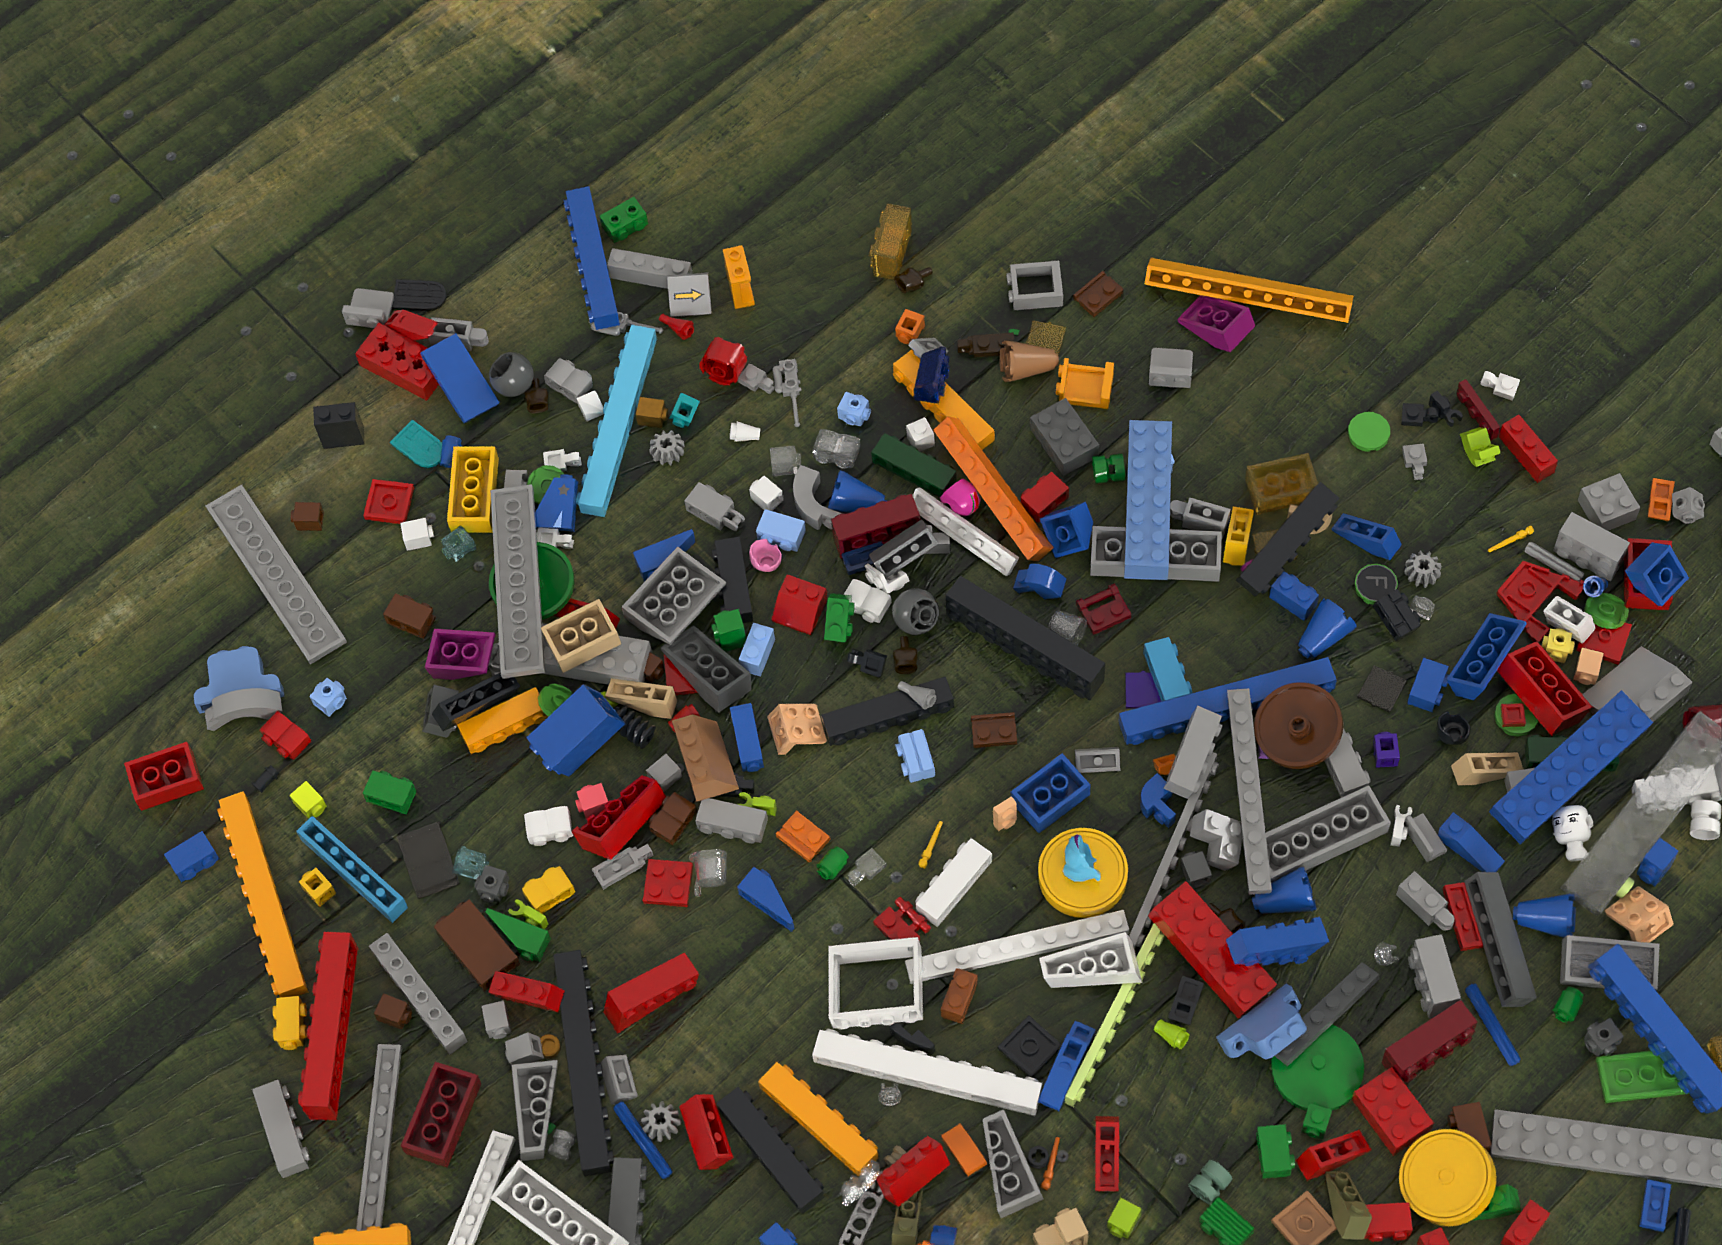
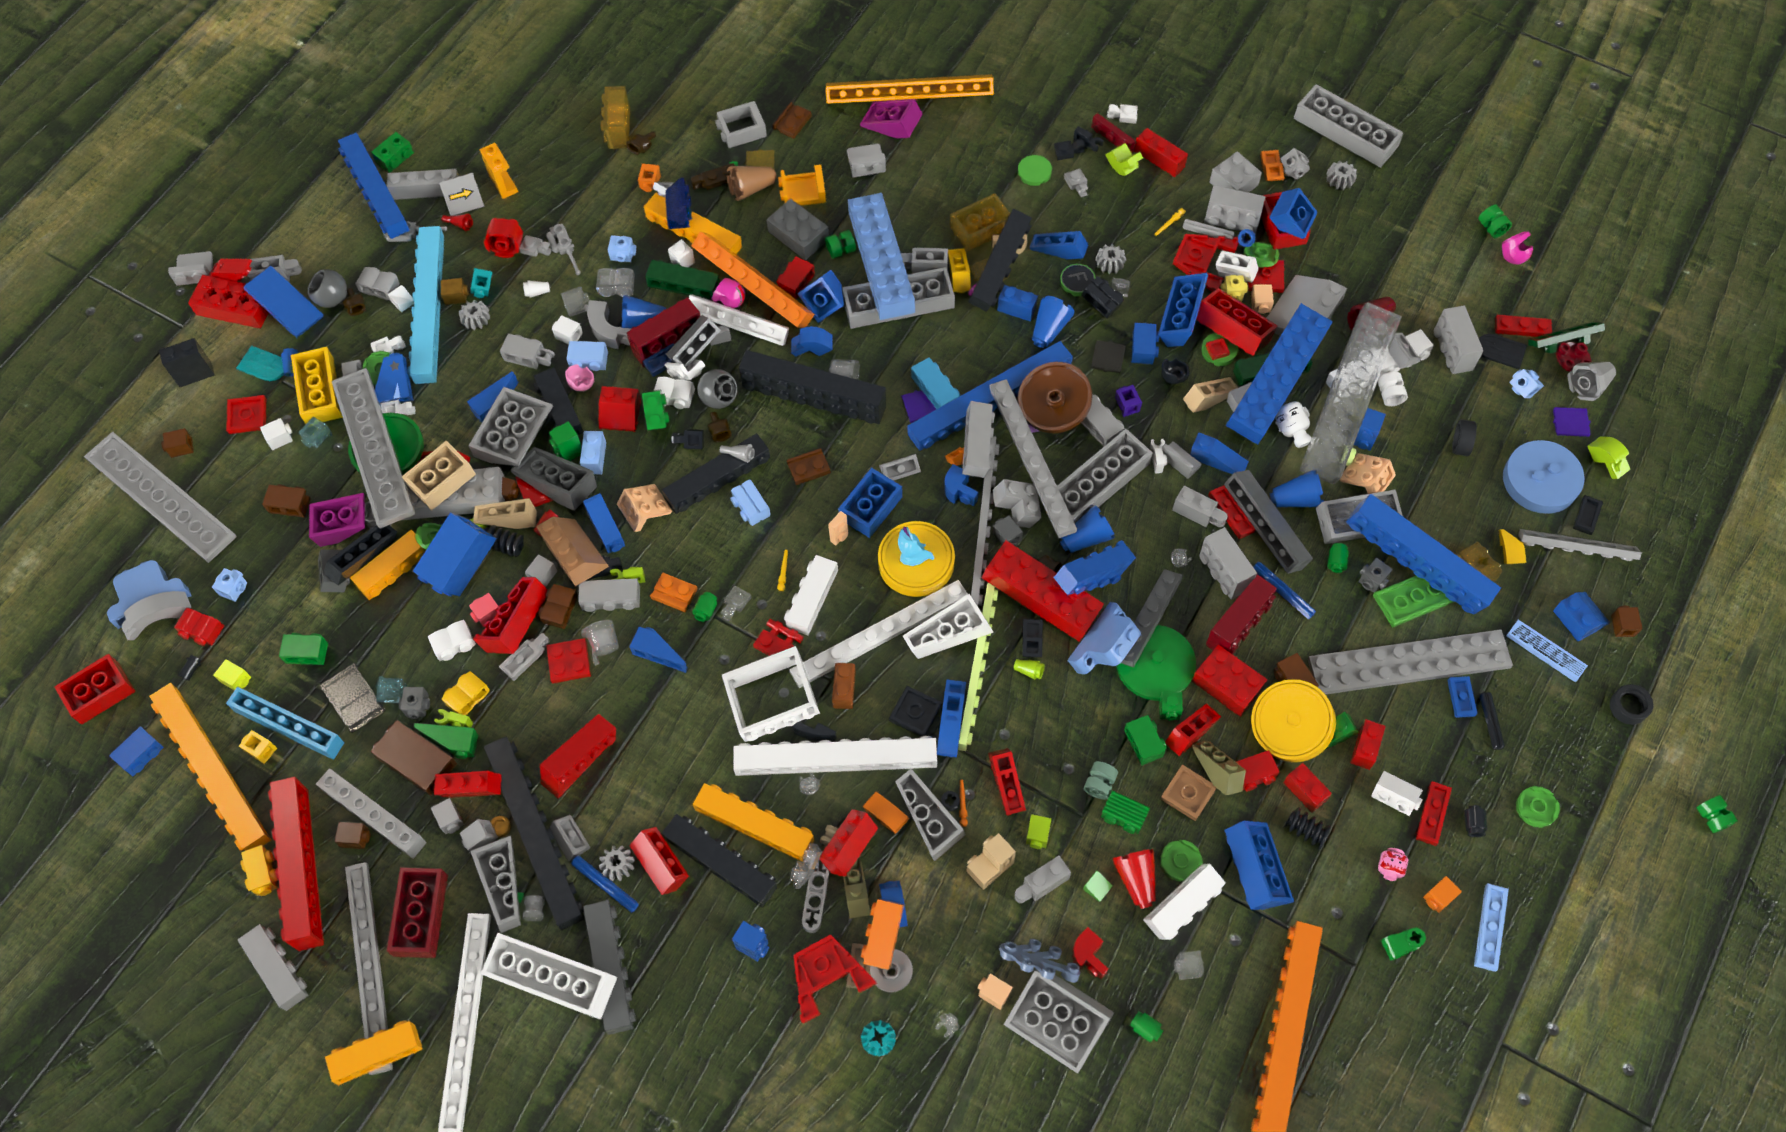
camera: 20 degrees left, 0 degrees up
black window [392,279,447,311] -> none
dark red plate [1075,583,1132,635] -> none

